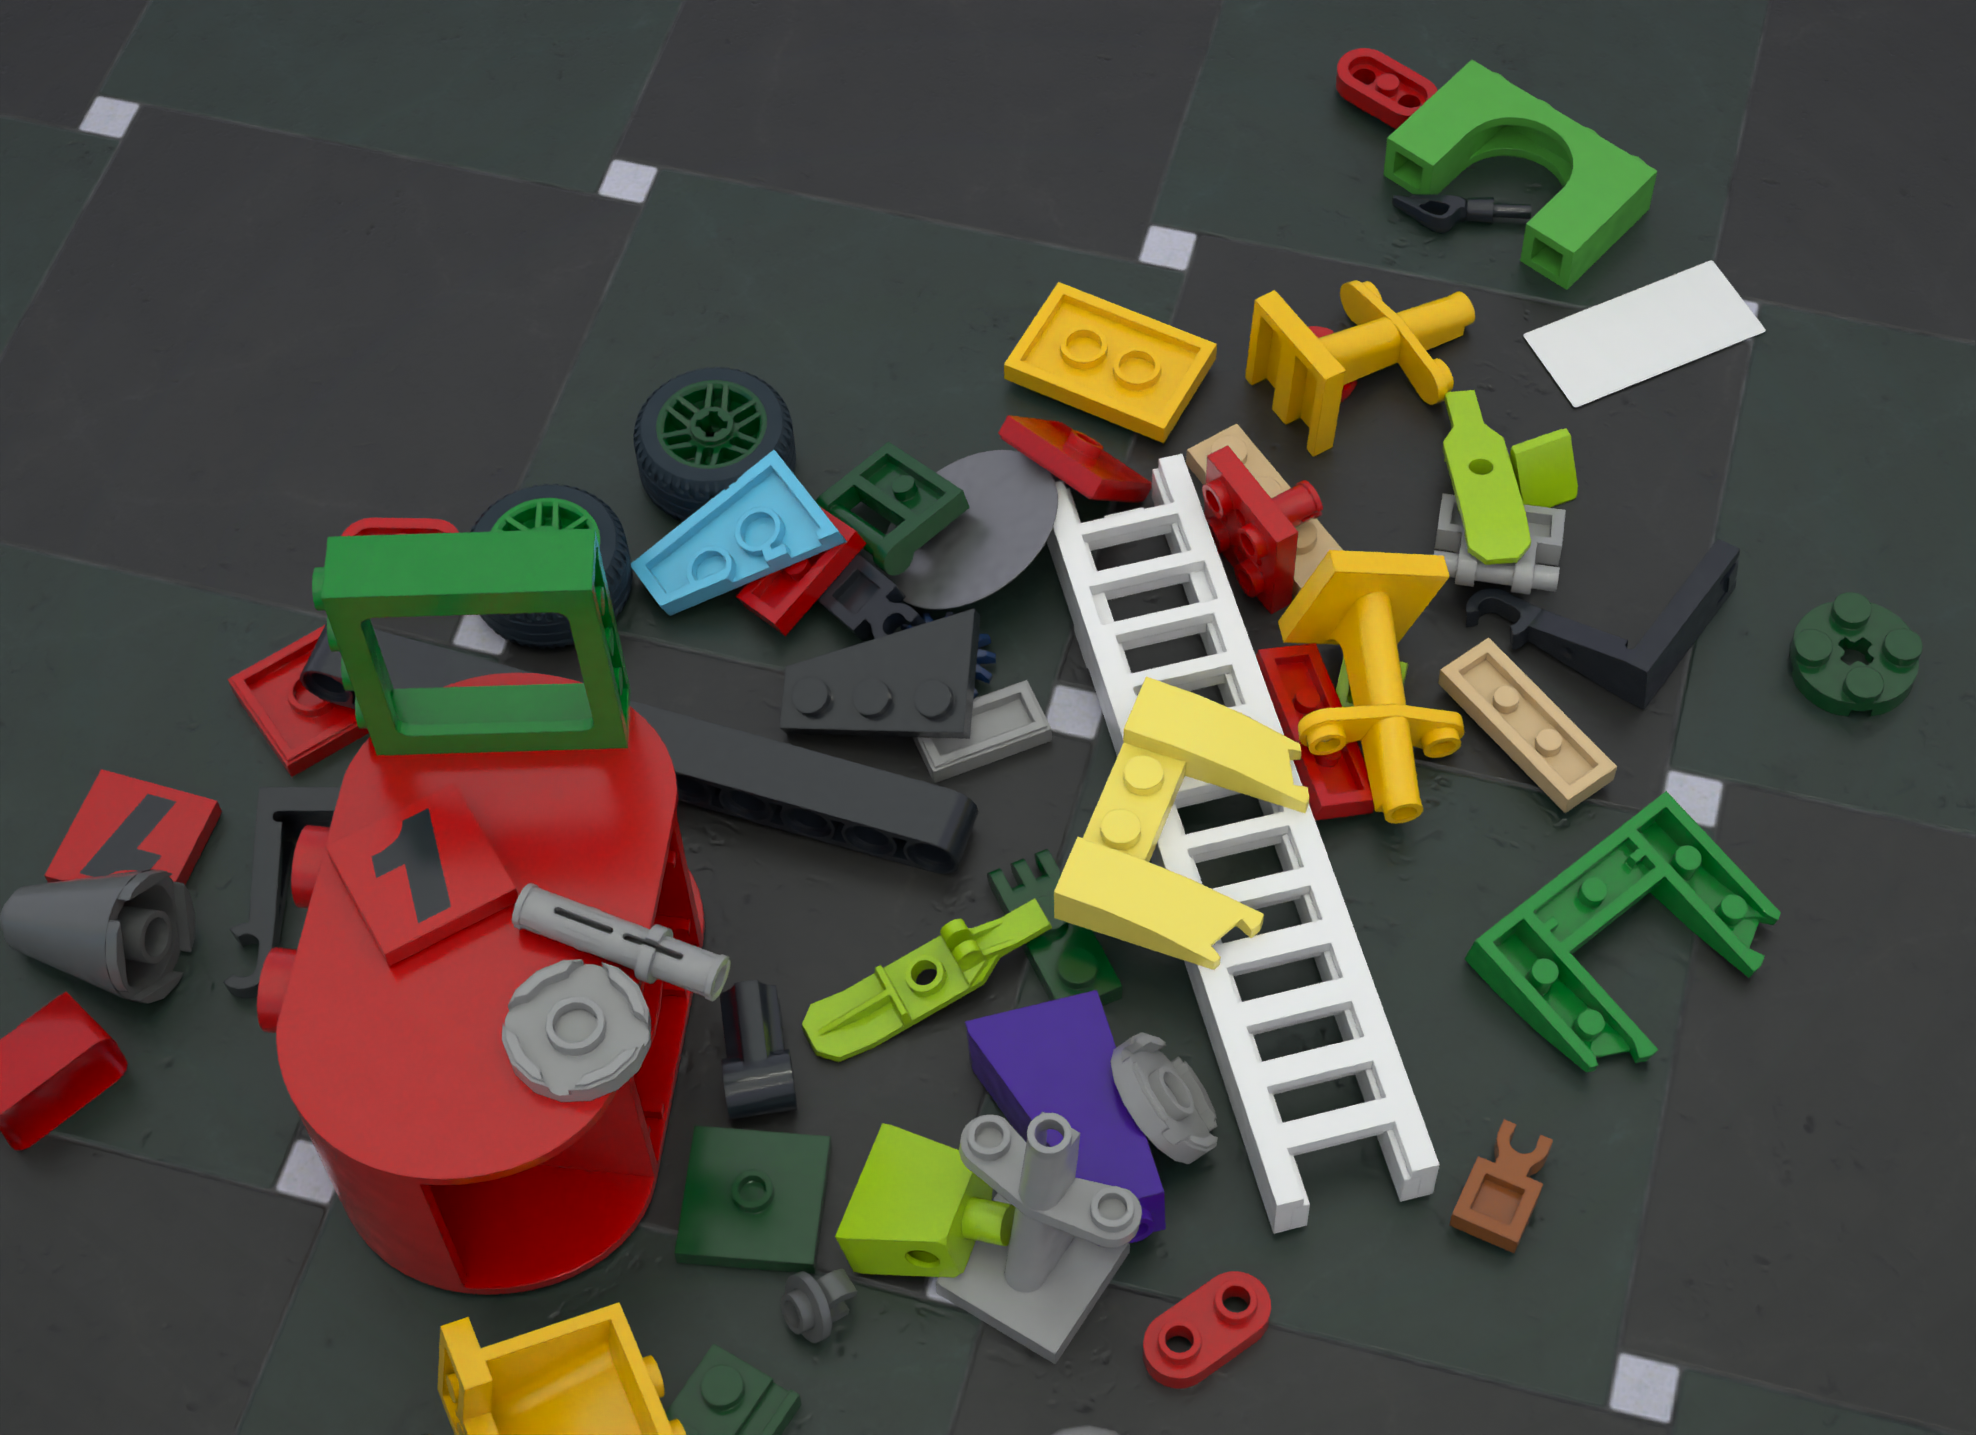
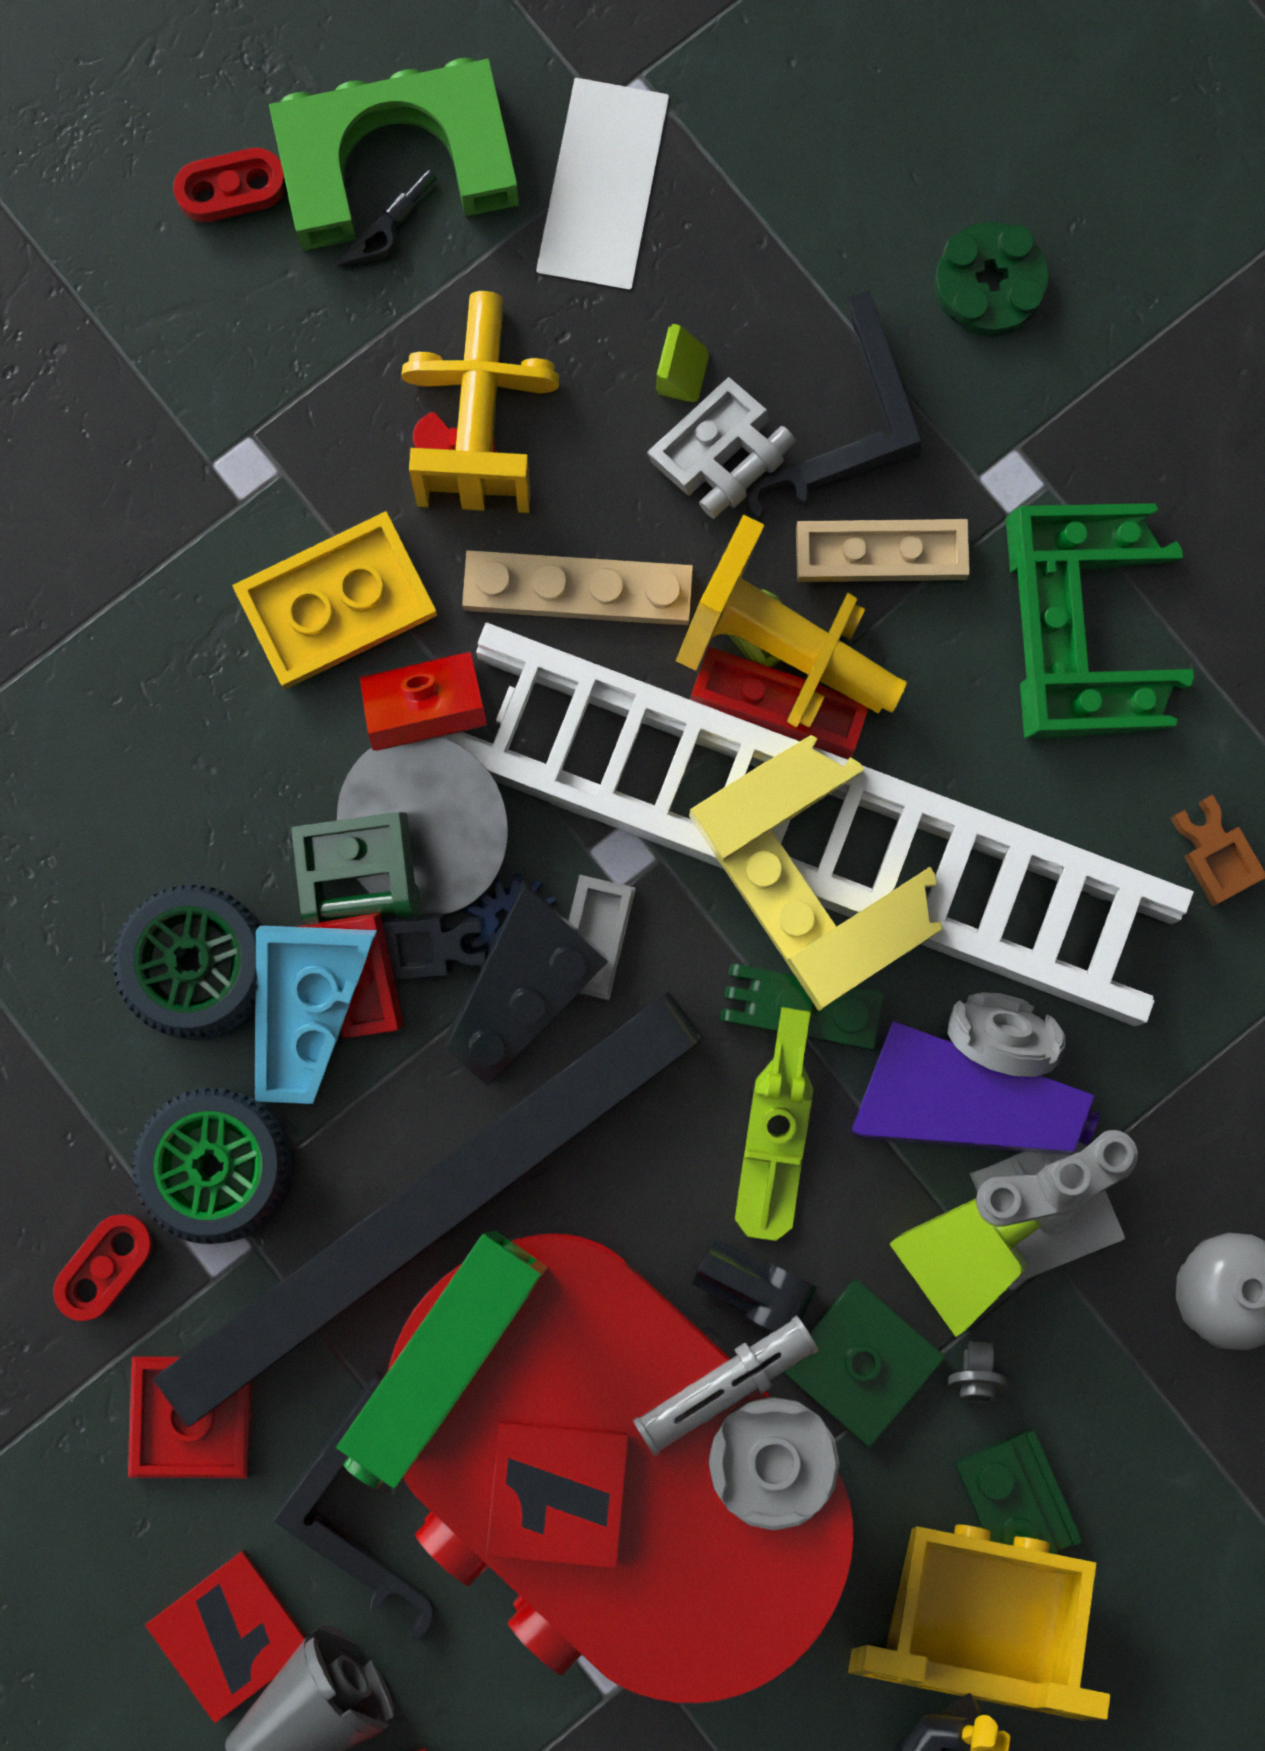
camera: 60 degrees left, 25 degrees up
red plate [1143,1271,1271,1389] -> none
red plate [1202,445,1323,614] -> none
lime piece [1443,390,1531,565] -> none

